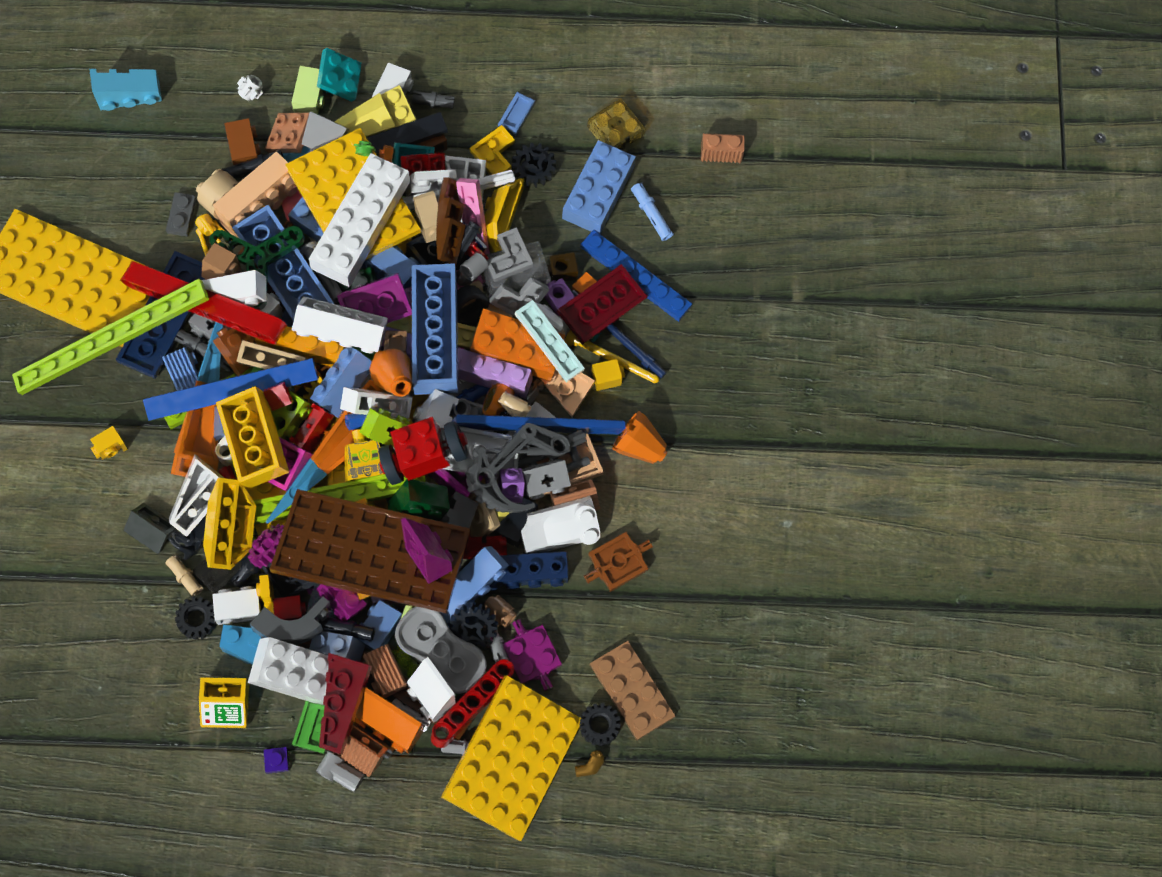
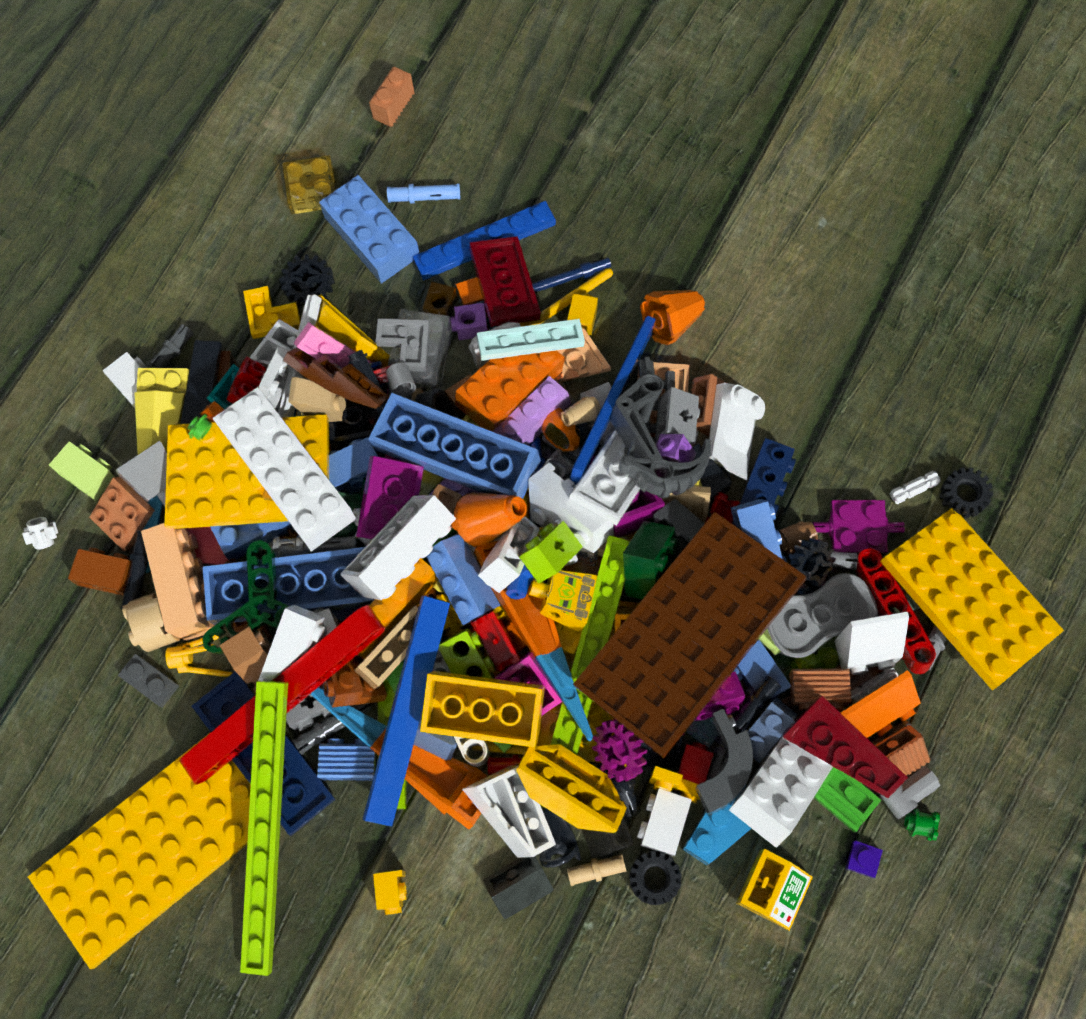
camera: 55 degrees left, 0 degrees up
red tile [263,382,293,411] -> none
teal plate [317,48,362,102] -> none
red brick [379,417,468,485] -> none
magenta slope [401,518,453,584] -> none
light grey plate [489,277,549,317] -> none
medium blue tile [498,92,535,136] -> none
pearl gold arm [575,750,604,777] -> none
dark orange plate [584,532,653,592] -> none
medium nougat plate [590,641,675,741] -> none
none -> white axle [890,471,940,504]
none -> green brick [904,808,940,841]

